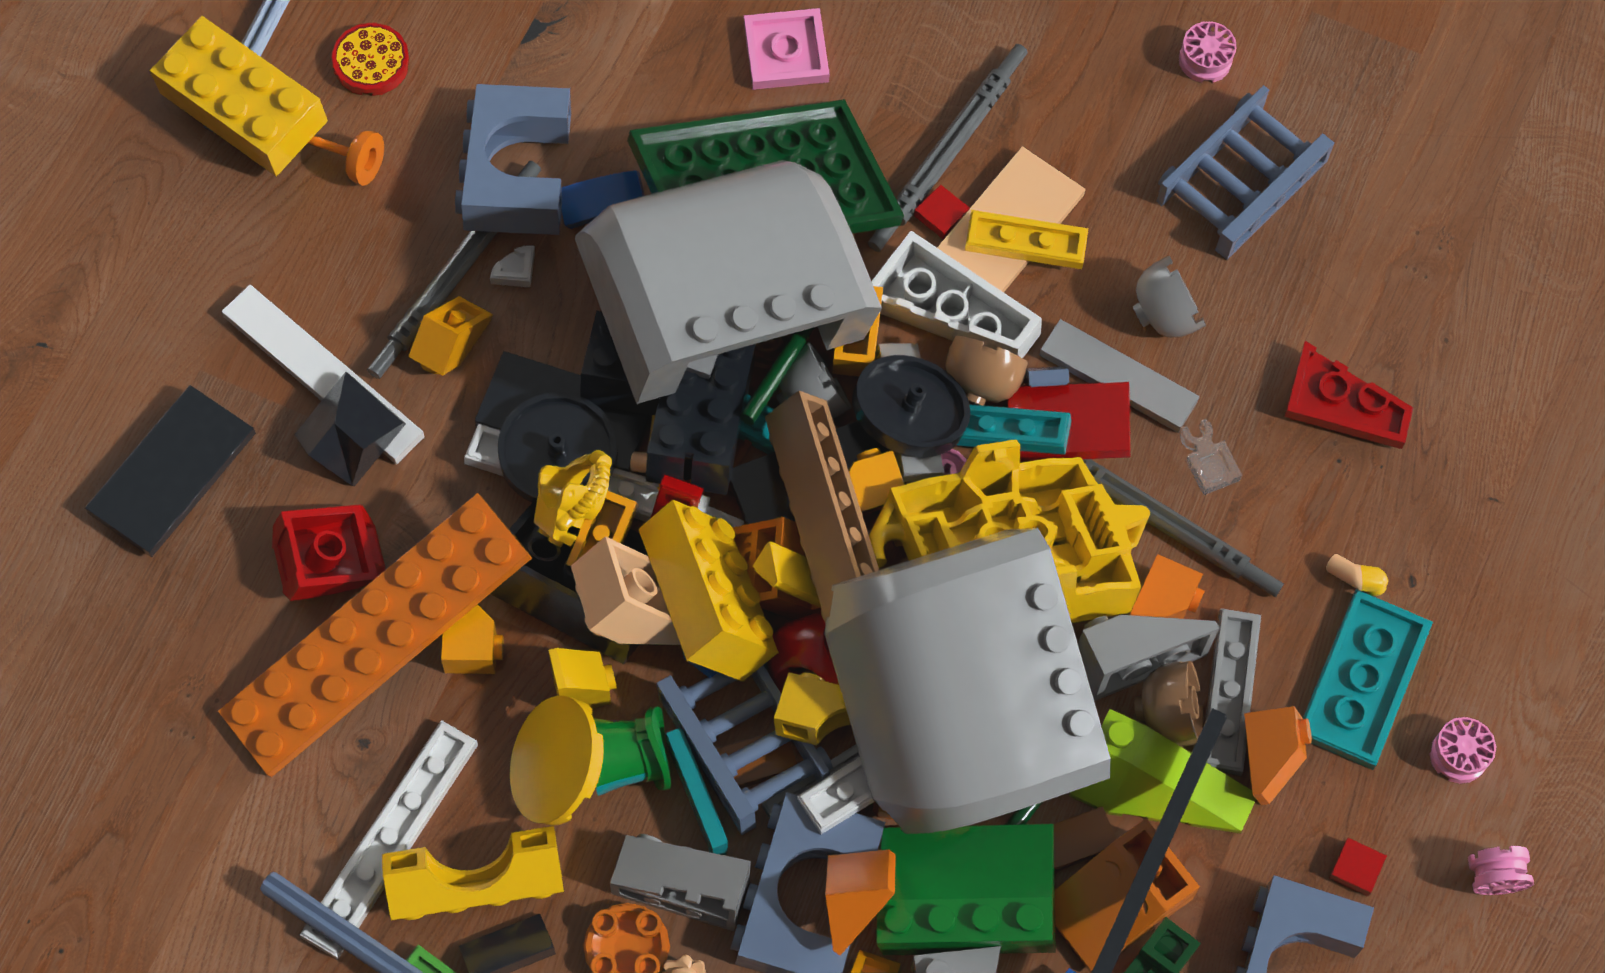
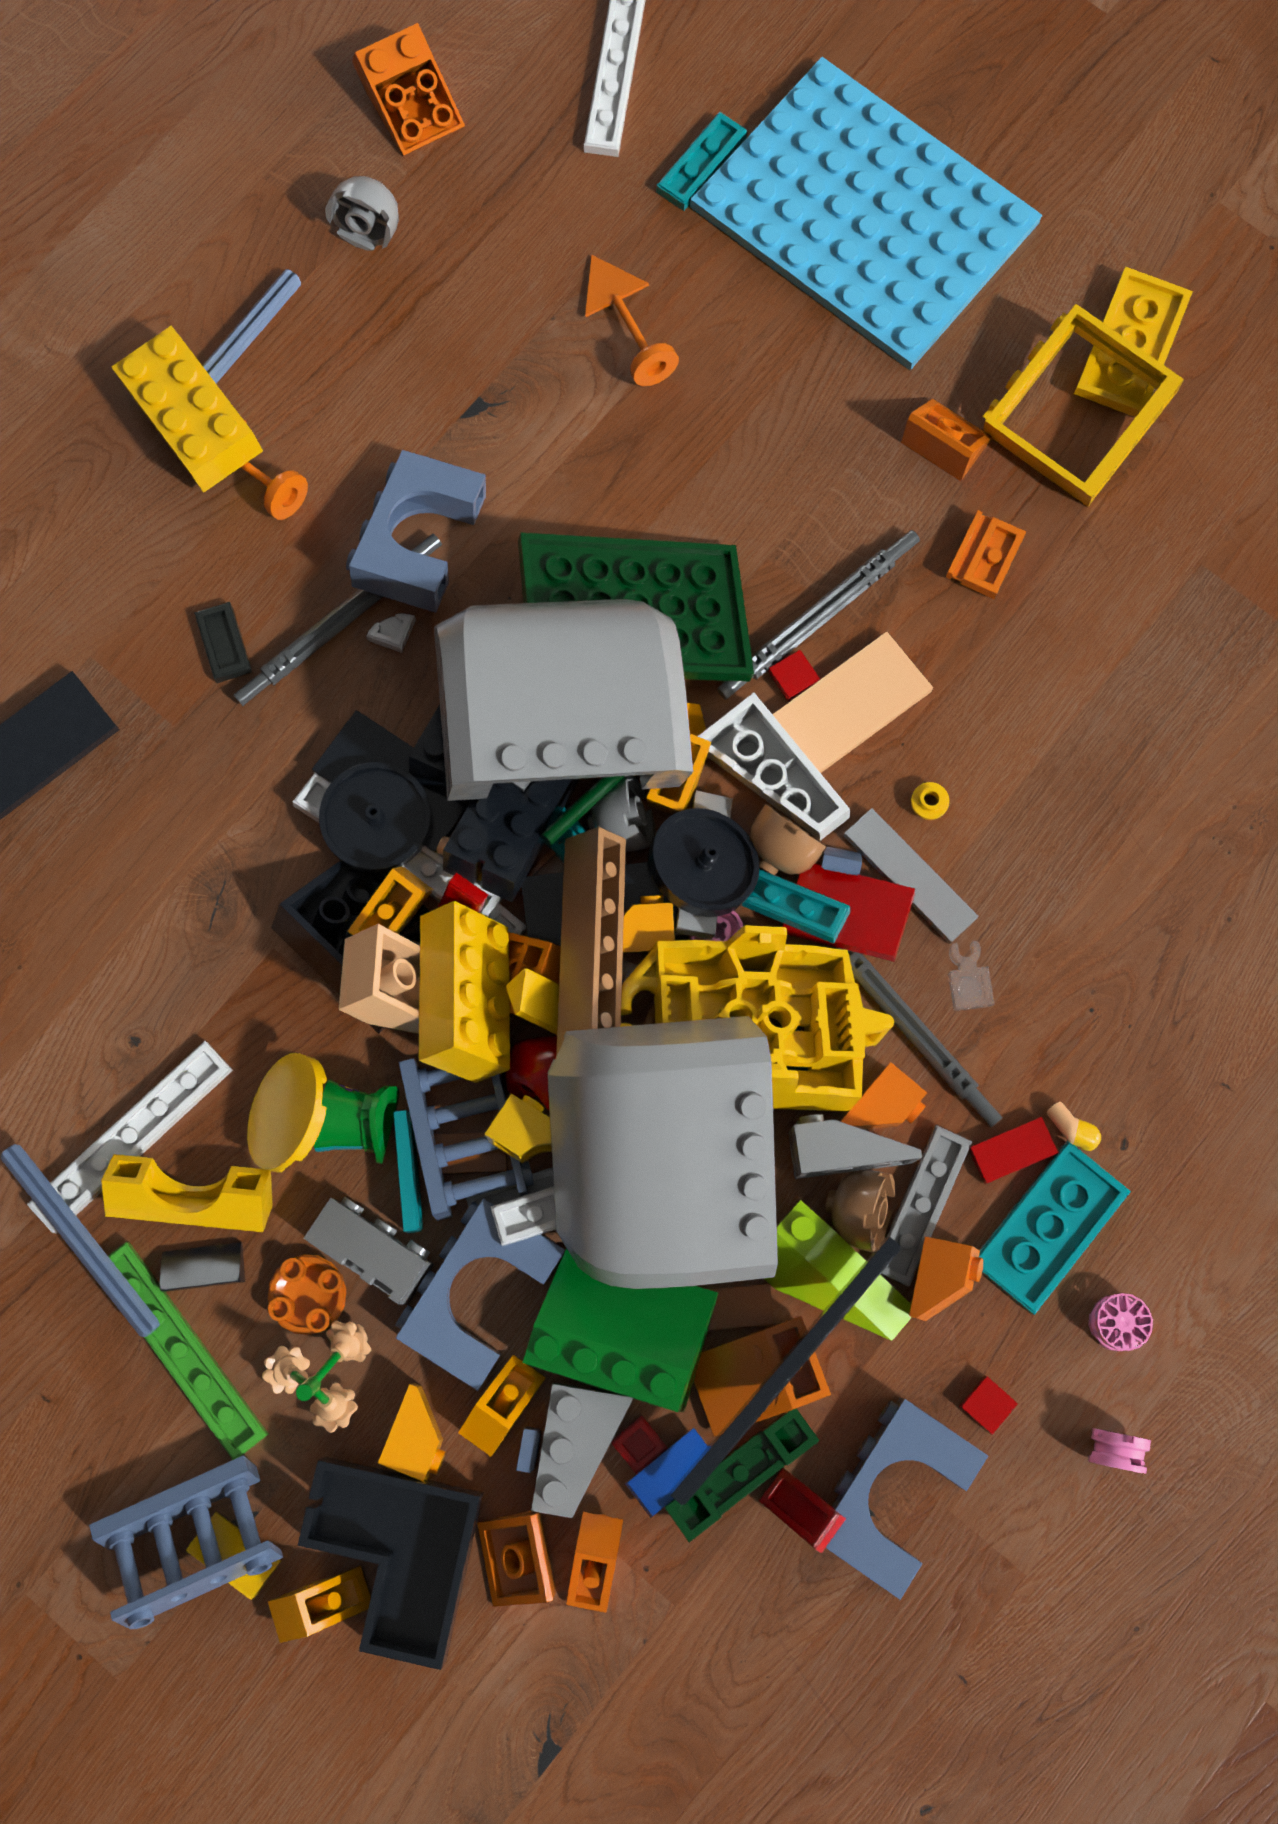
camera: 20 degrees right, 10 degrees up
orange plate [218,493,532,777] -> none
white tile [222,285,425,465] -> none
red slope [272,505,386,601] -> none
black slope [294,372,406,486] -> none
tile [332,23,409,96] -> none
light orange slope [408,296,493,376] -> none
light orange slope [441,604,504,674] -> none
yellow piece [533,450,612,547] -> none
yellow slope [548,648,617,709] -> none
blue slope [562,170,645,229] -> none
bright pink tile [744,8,830,90] -> none
orange slope [825,849,896,955] -> none
yellow tile [965,210,1088,270] -> none
light grey cylinder [1133,256,1206,338] -> none
sand blue fence [1156,85,1335,260] -> none
bright pink wheel [1179,22,1237,83] -> none
red wing [1284,341,1413,449] -> none
none -> pearl dark grey tile [194,602,252,683]
none -> yellow plate [911,782,949,820]
none -> orange plate [946,510,1026,599]
none -> red tile [969,1117,1058,1184]

